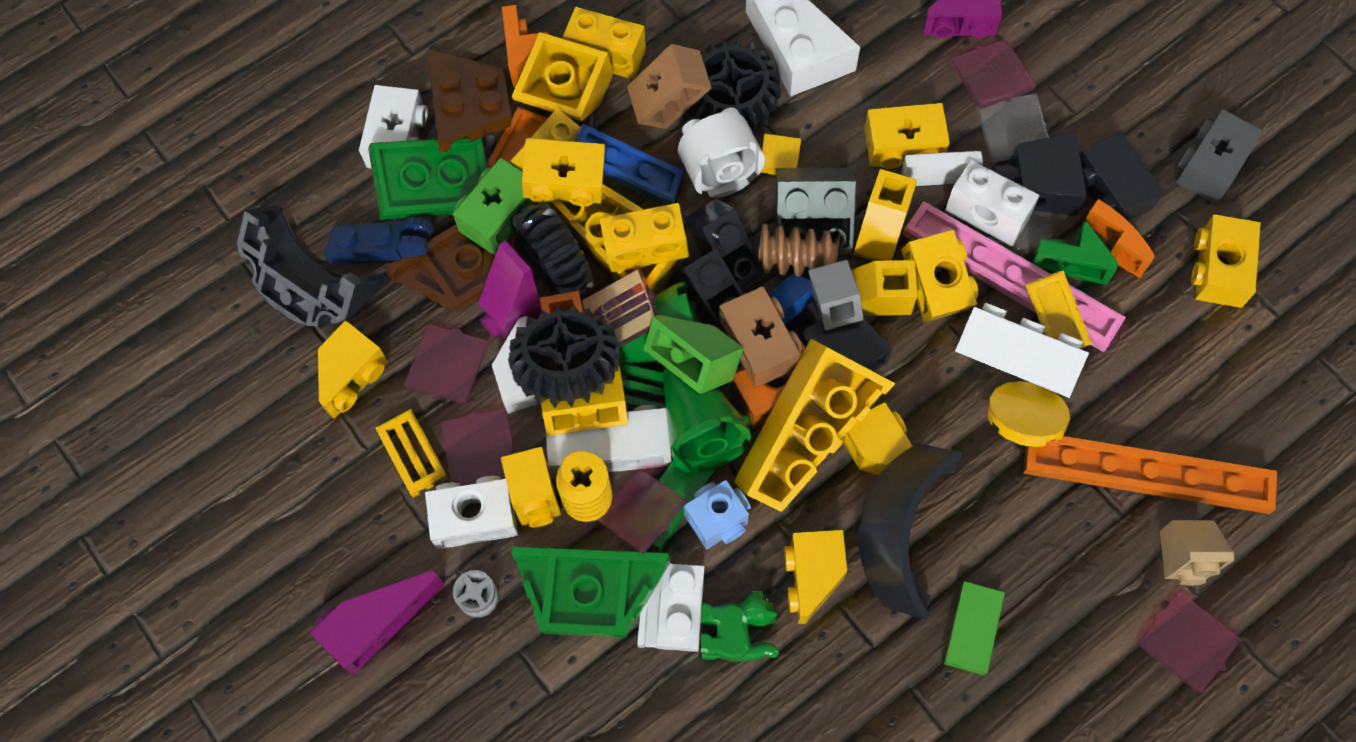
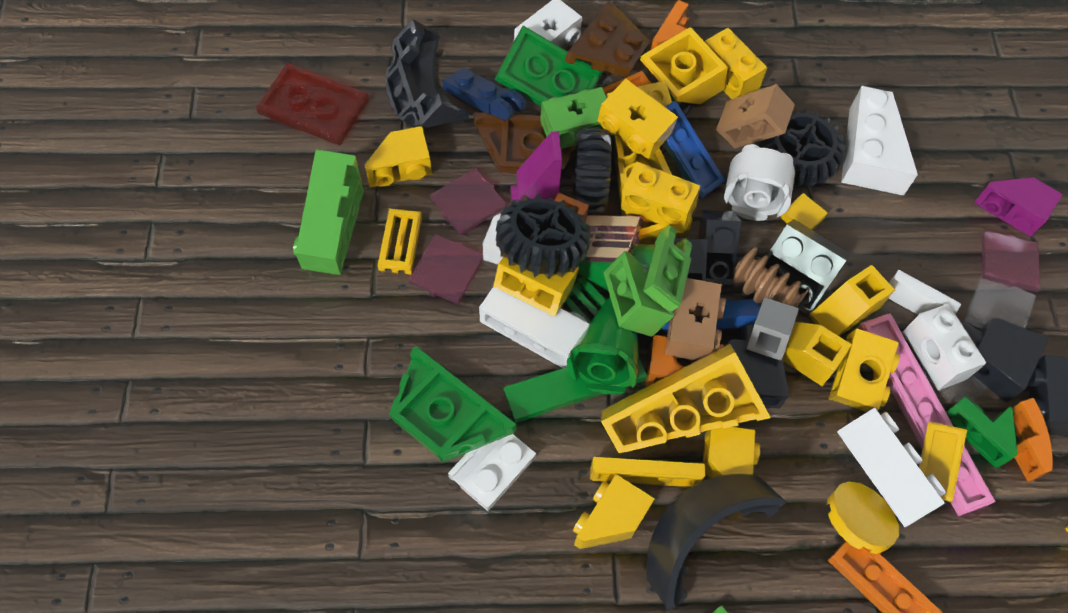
camera: 30 degrees right, 5 degrees down
magenta slope [310,570,445,675] -> none
white brick [425,476,518,549] -> none
light grey wheel [453,570,499,618] -> none
yellow brick [501,447,561,527] -> none
yellow piece [556,451,613,522] -> none
piece [597,469,687,554] -> none
light blue brick [684,480,751,550] -> none
green animal [701,591,779,662] -> none
yellow brick [864,103,950,169] -> none
none -> clear red tile [256,63,369,146]
none -> bright green wedge [293,149,364,275]
none -> yellow tile [590,457,705,487]
none -> bright green hinge [643,225,692,313]

